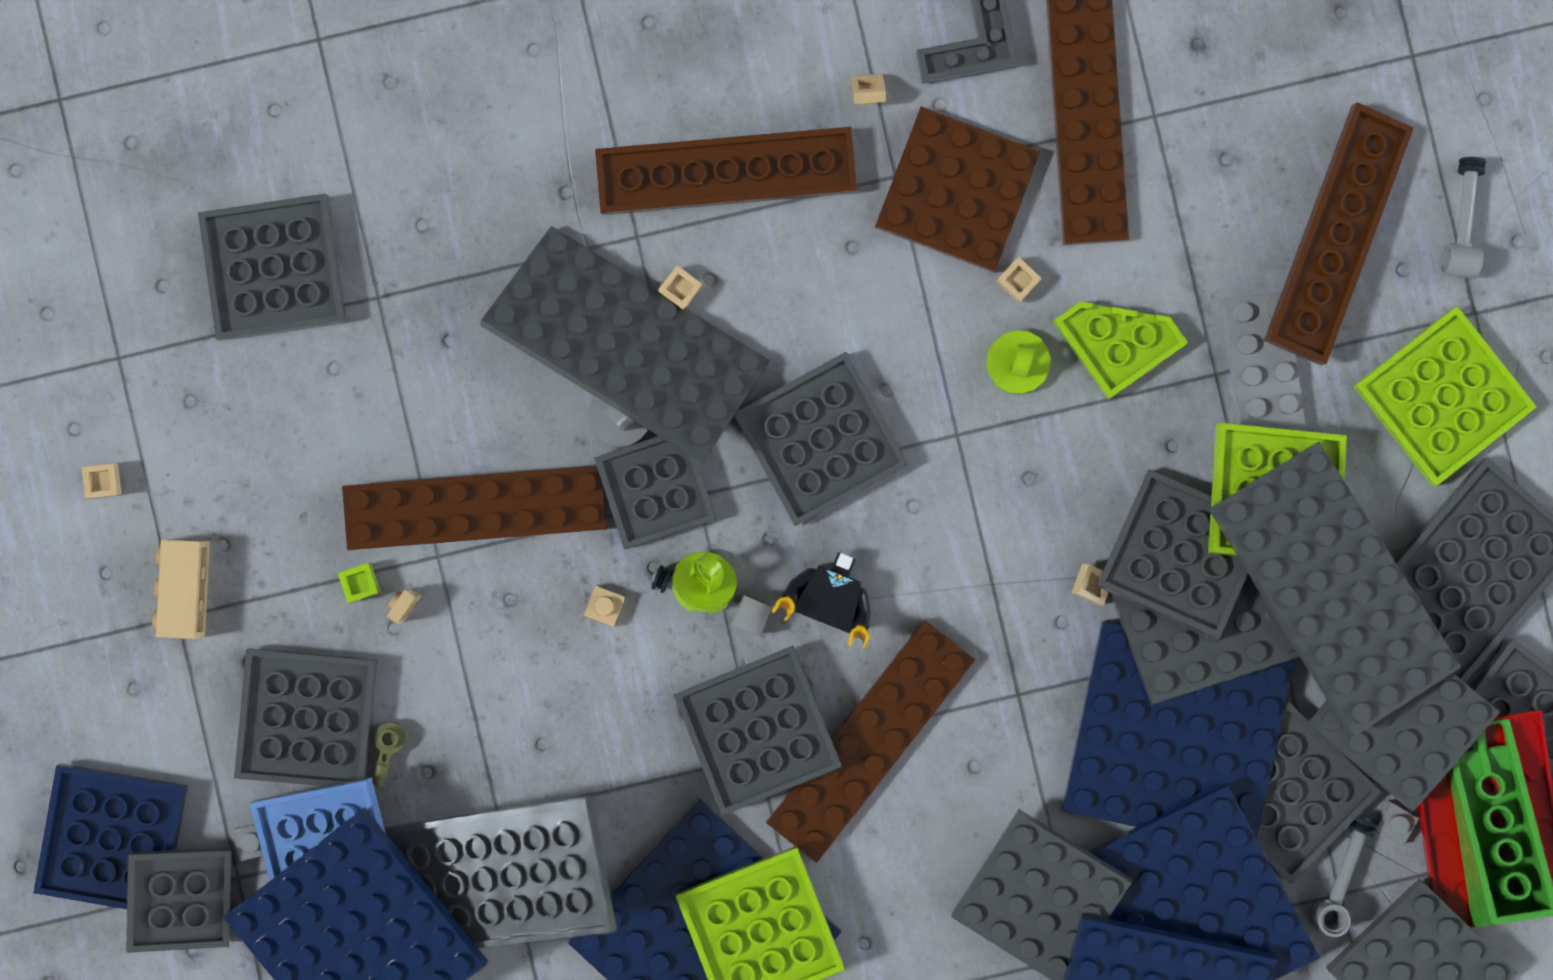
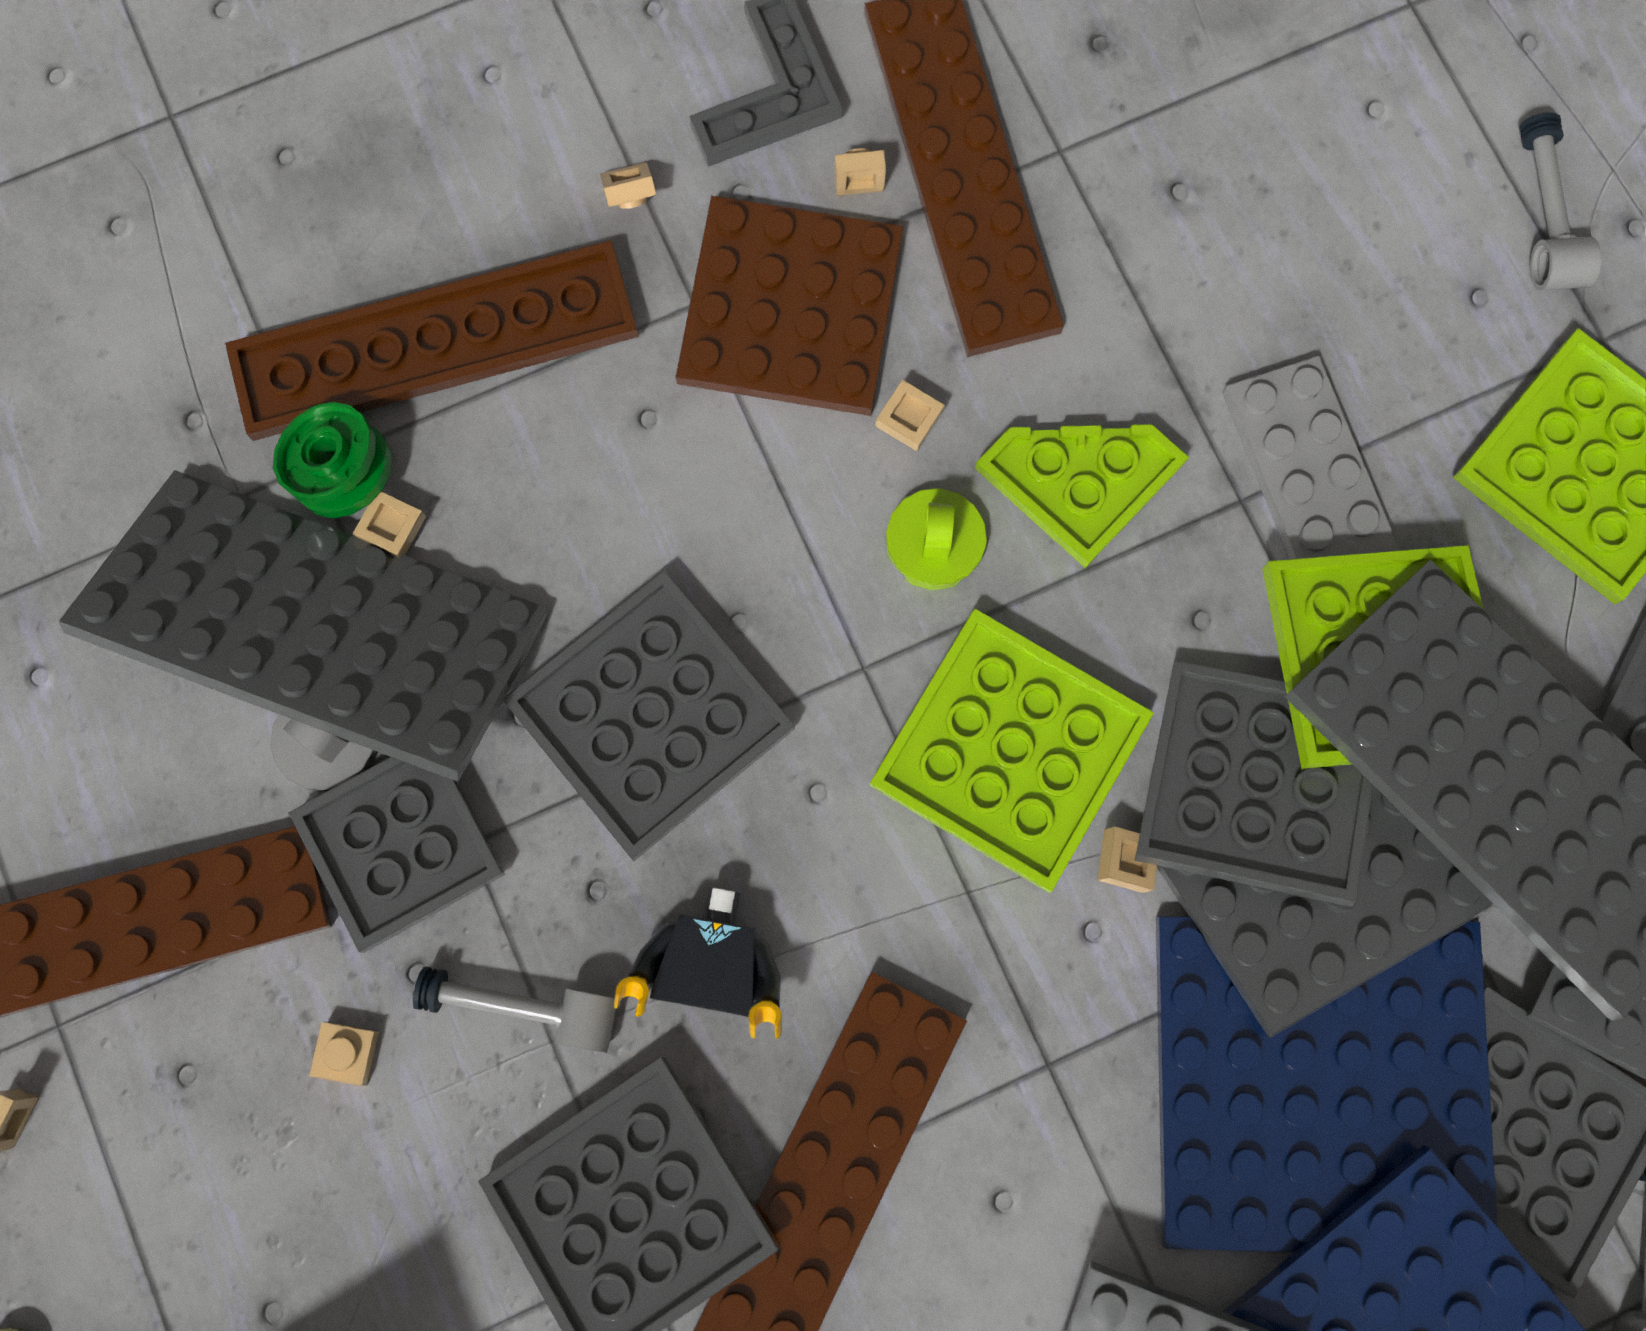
camera: 10 degrees left, 10 degrees down
lime tile [672,552,737,614] -> none
reddish brown plate [1264,102,1414,365] -> none
none -> green wheel [273,402,392,518]
none -> tan plate [834,148,886,196]
none -> lime plate [869,608,1154,893]

